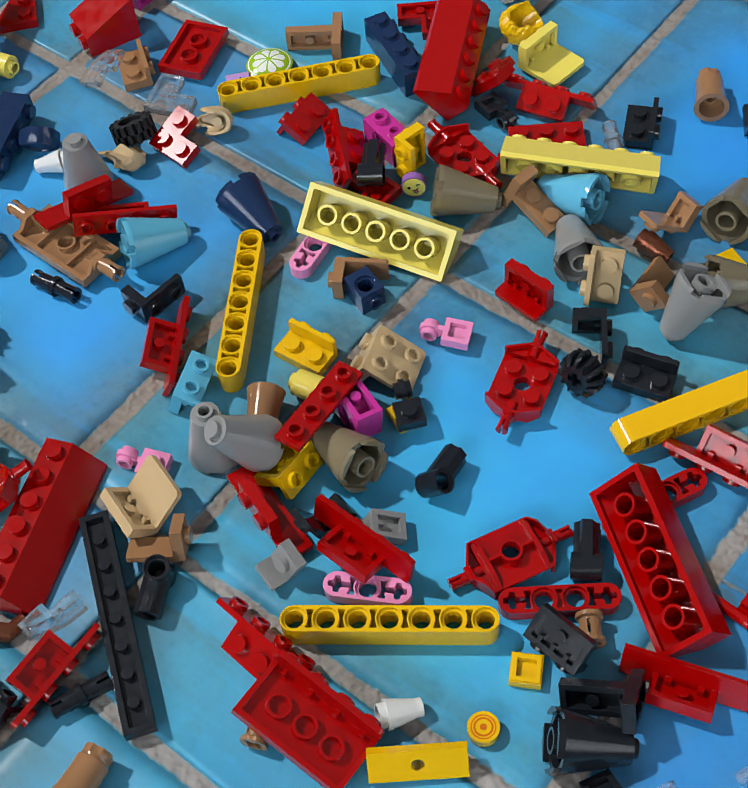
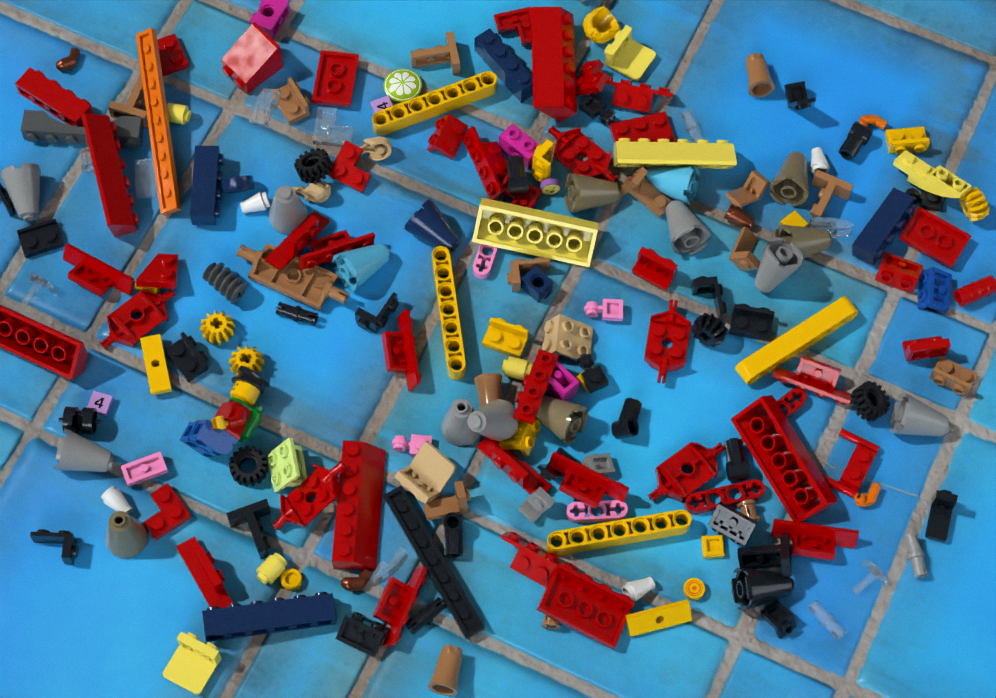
camera: 20 degrees left, 10 degrees up
medium azure bracket [167,350,217,414] -> none
tan bracket [579,245,626,306] -> none
black bracket [622,97,663,150] -> none

